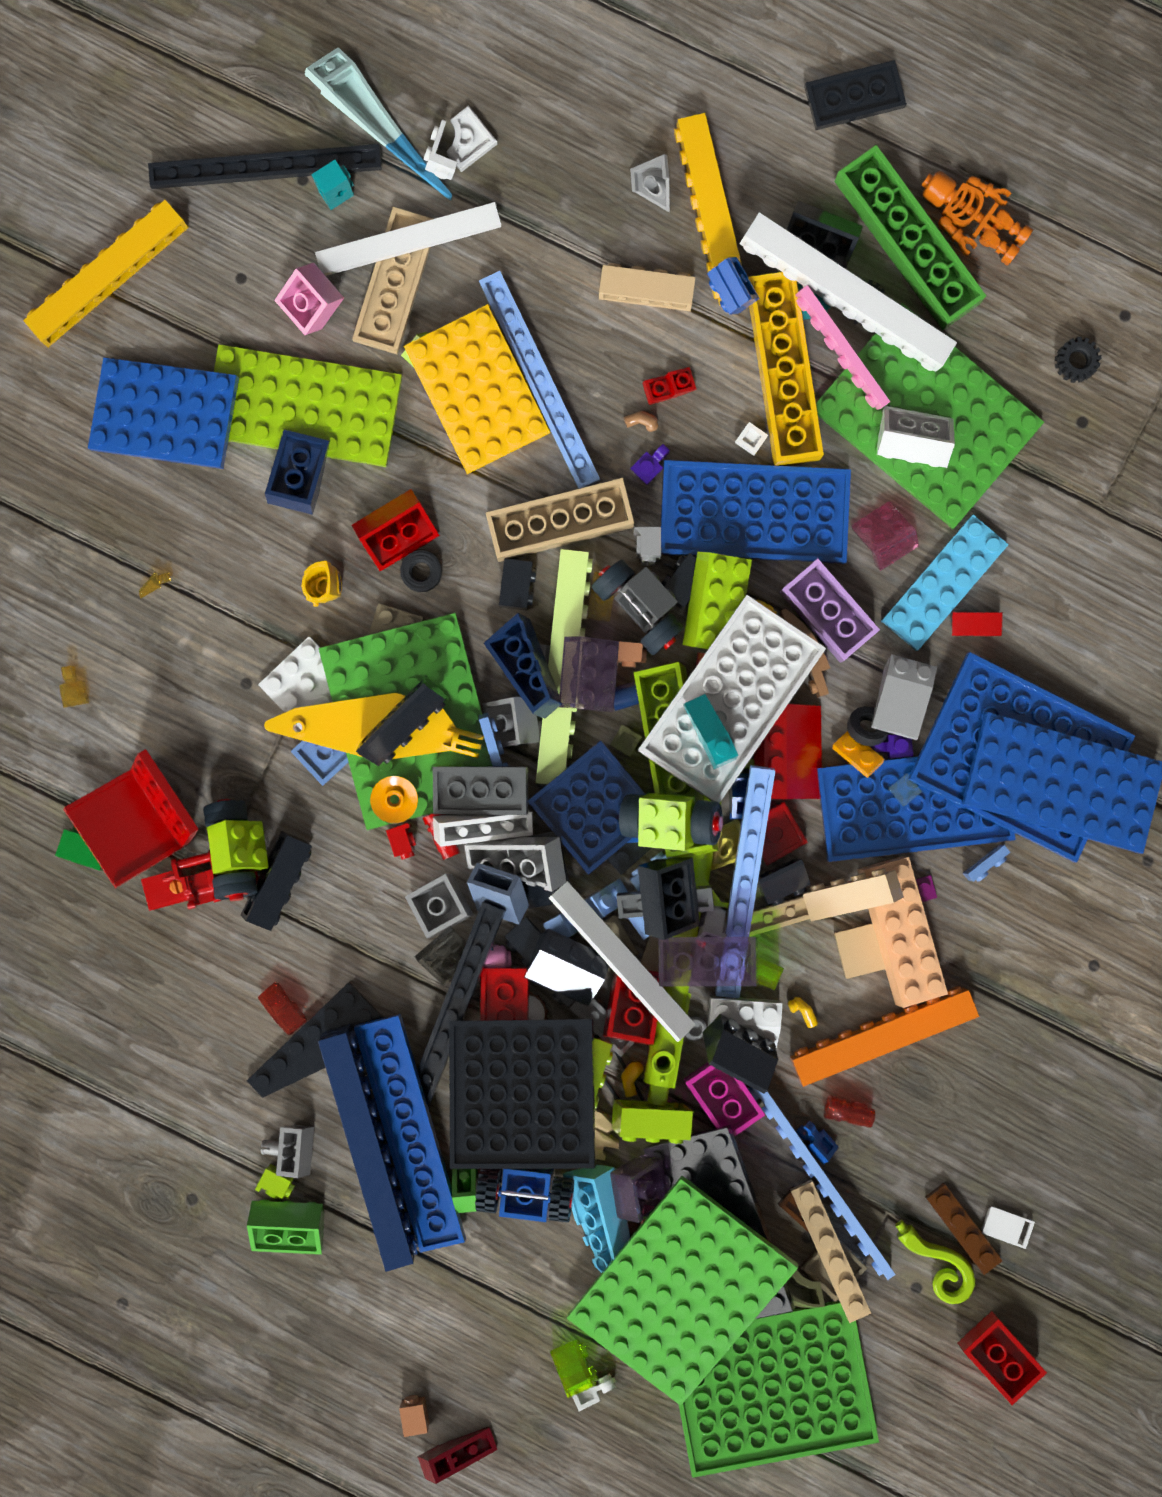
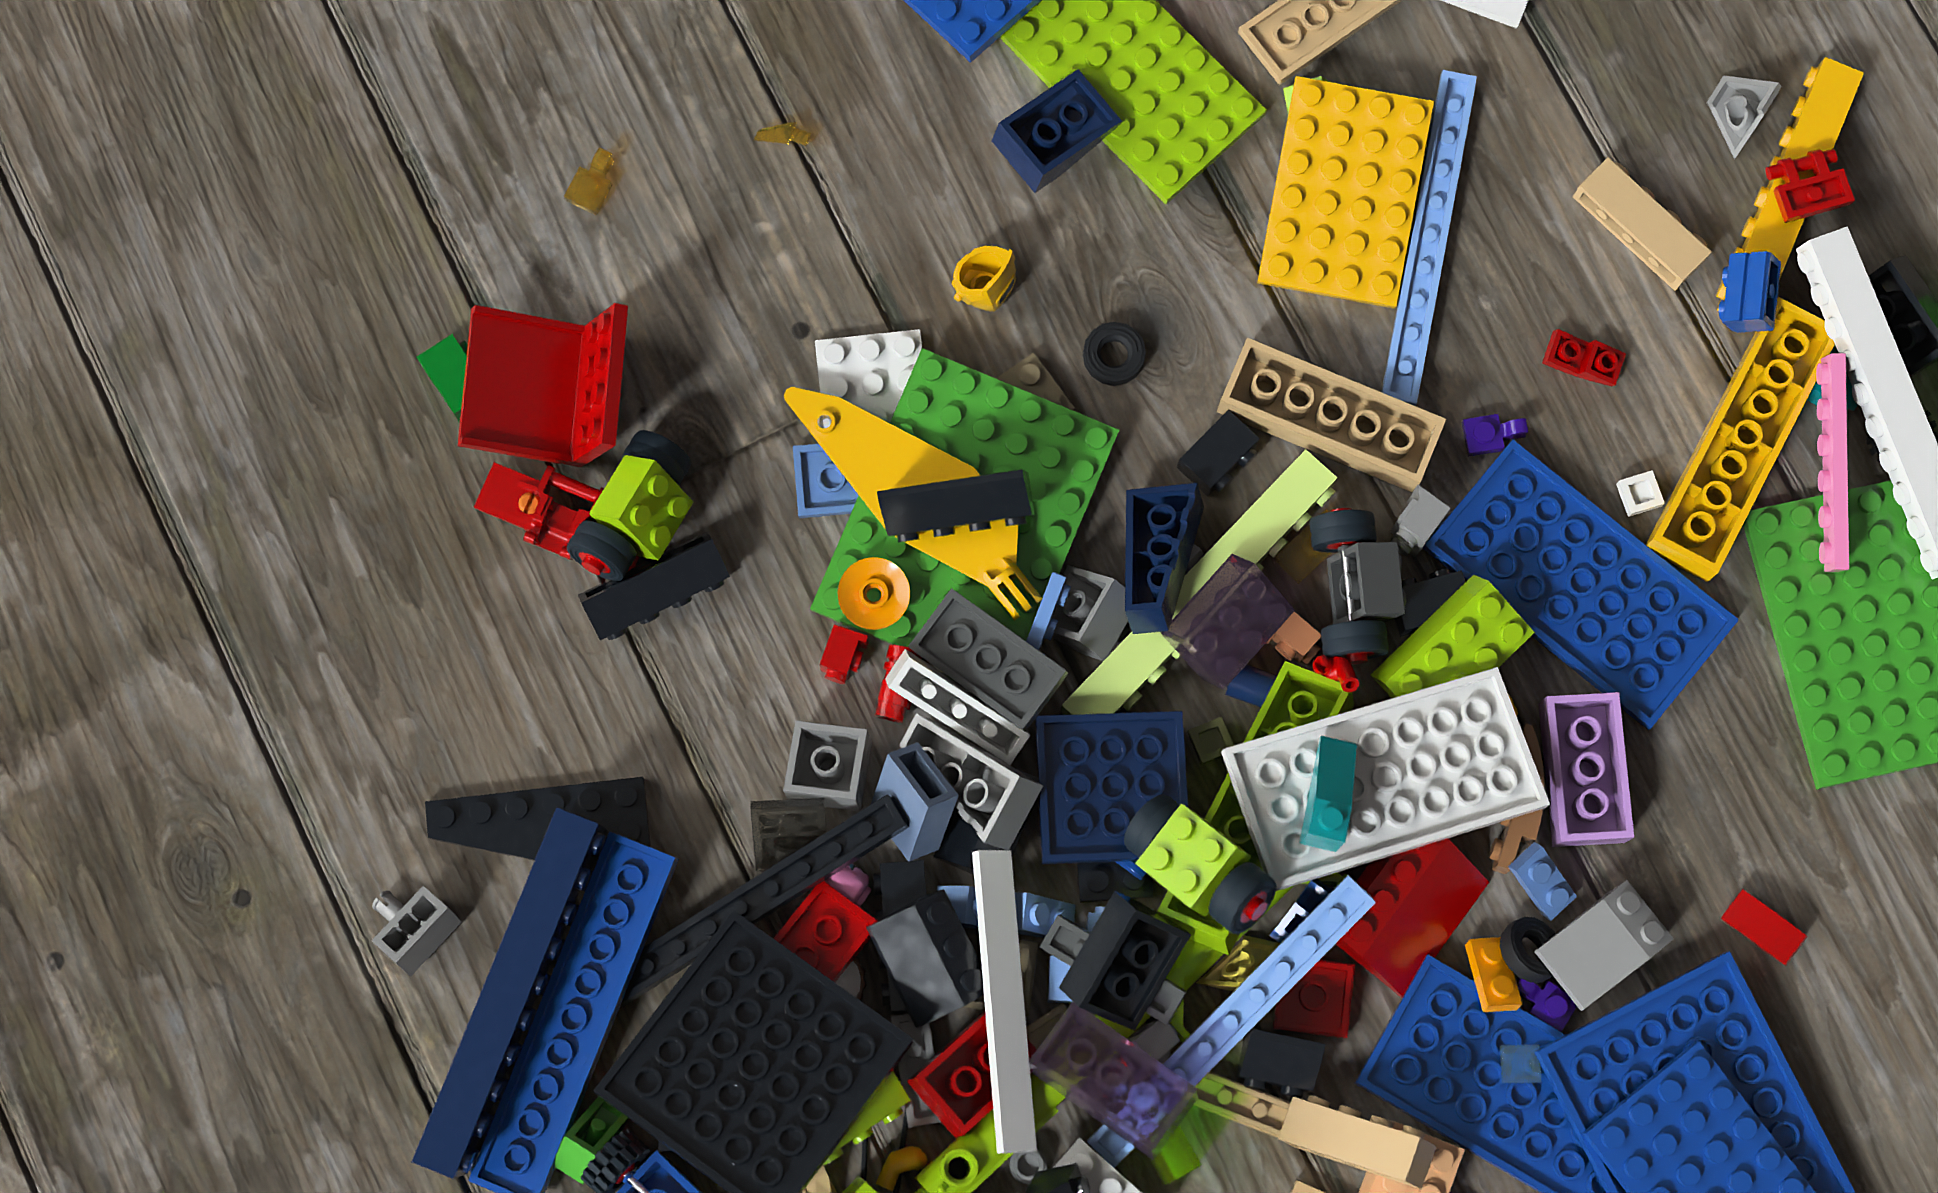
camera: 30 degrees right, 10 degrees down
bright green slope [247,1200,324,1254] -> none
lime brick [255,1164,295,1199] -> none
clear red slope [258,982,307,1035] -> none
red slope [351,489,440,572] -> none
medium nougat arm [623,411,658,432] -> none
clear pink bracket [851,502,919,571] -> none
white slope [877,406,955,468] -> none
medium azure plate [881,515,1009,651] -> none
none -> red arm [1313,655,1360,692]
none -> medium blue plate [1508,842,1577,921]
none -> red plate [1765,149,1855,223]

